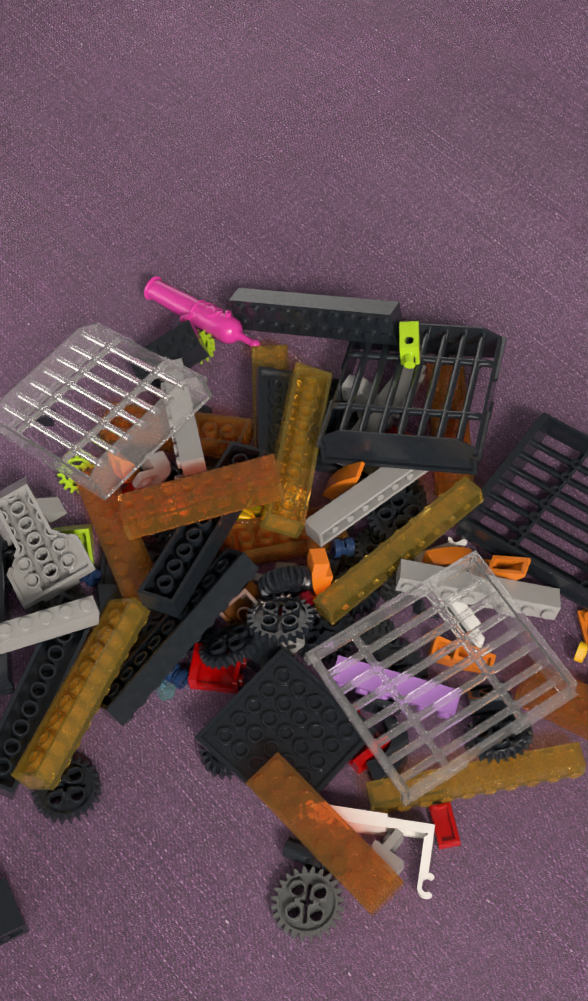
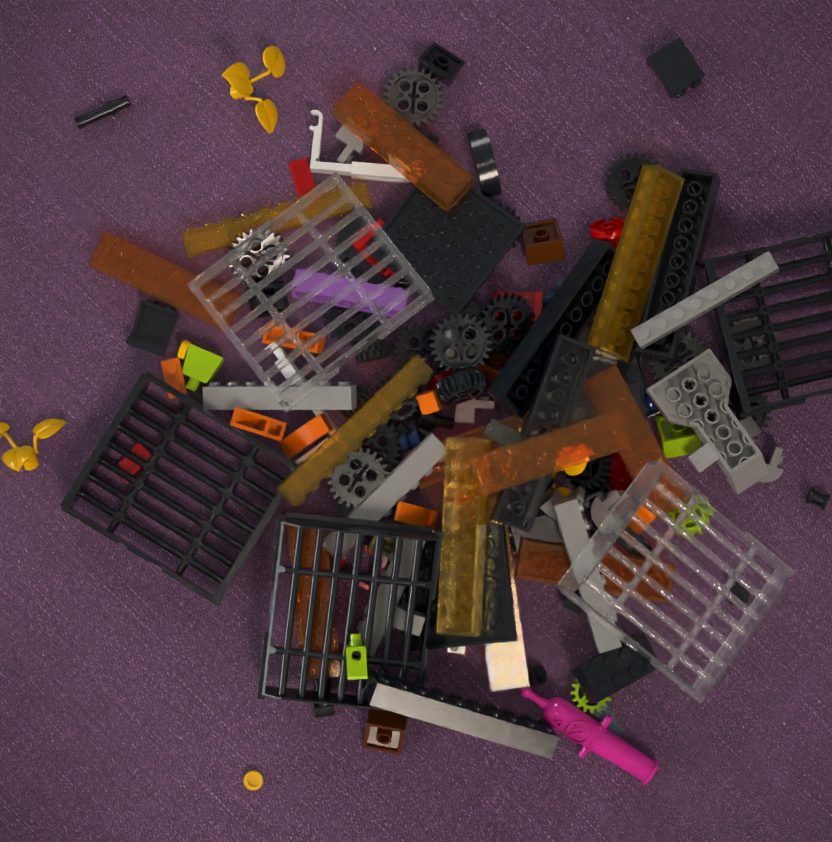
camera: 175 degrees right, 30 degrees up
none -> lime torso [182,344,225,392]
none -> yellow plant [222,46,285,134]
none -> yellow tile [244,770,264,790]
none -> black slope [418,42,466,87]
none -> black arch [467,129,502,197]
none -> clear light blue tile [483,418,520,452]
none -> reddish brown slope [521,218,565,266]
none -> black tile [528,666,547,686]
none -> red tile [590,217,628,251]

